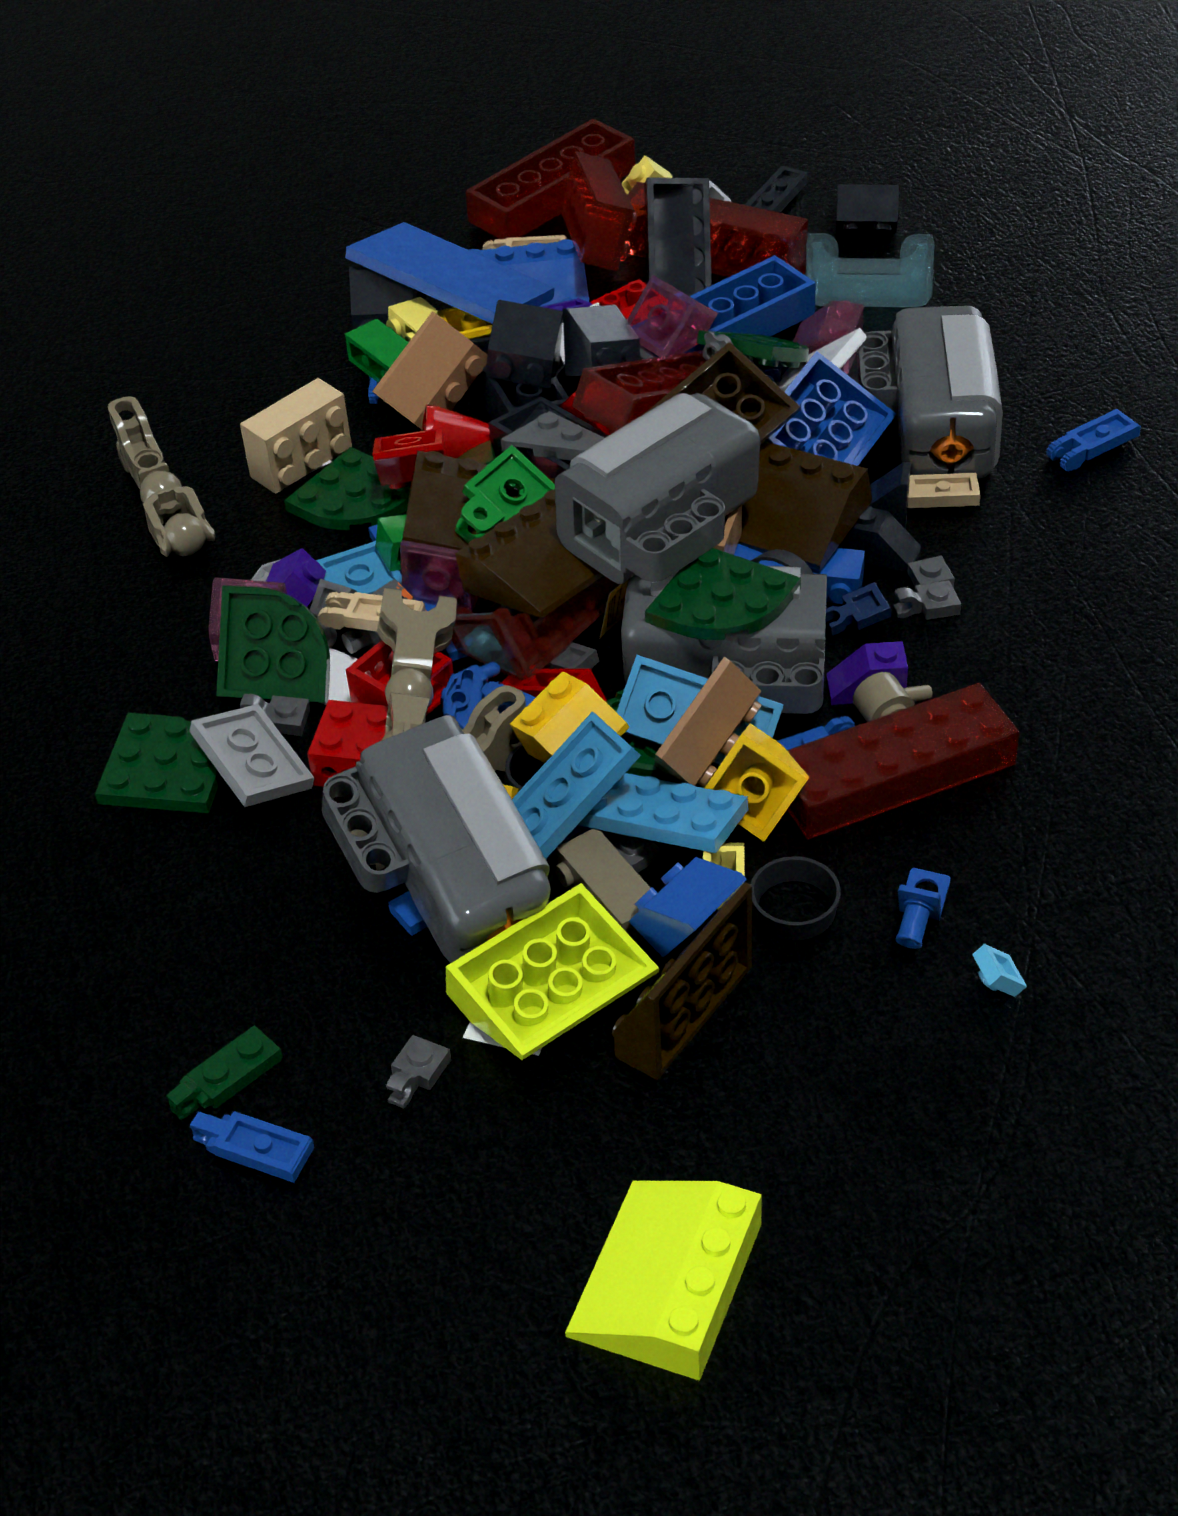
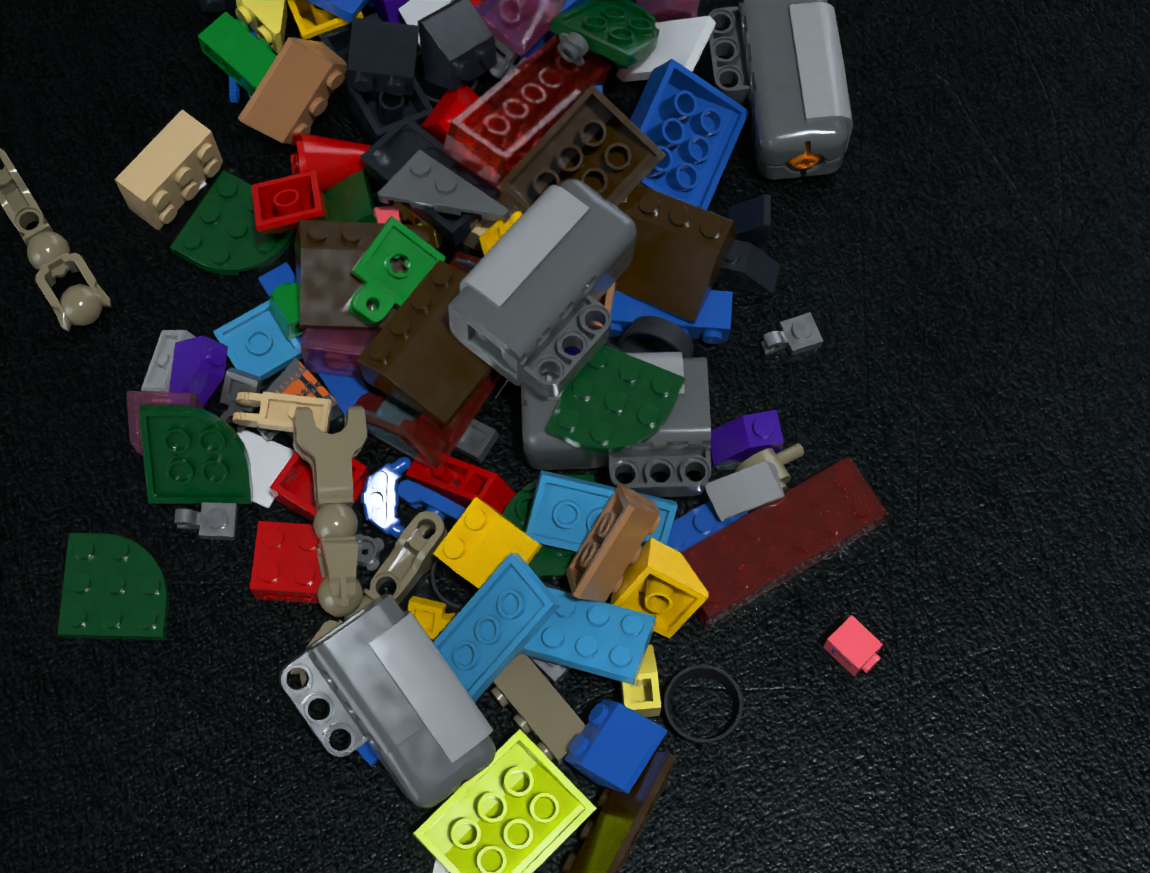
camera: 10 degrees left, 25 degrees up
light grey plate [189,704,314,807] -> none
dark blue plate [826,582,891,636] -> none
blue bracket [896,868,950,949] -> none
dark grey plate [907,556,955,588] -> none
tan plate [908,473,980,508] -> none
medium azure plate [972,944,1027,997] -> none
blue hinge [1046,409,1141,472] -> none
none -> light grey slope [705,461,785,521]
none -> coral brick [823,615,883,676]

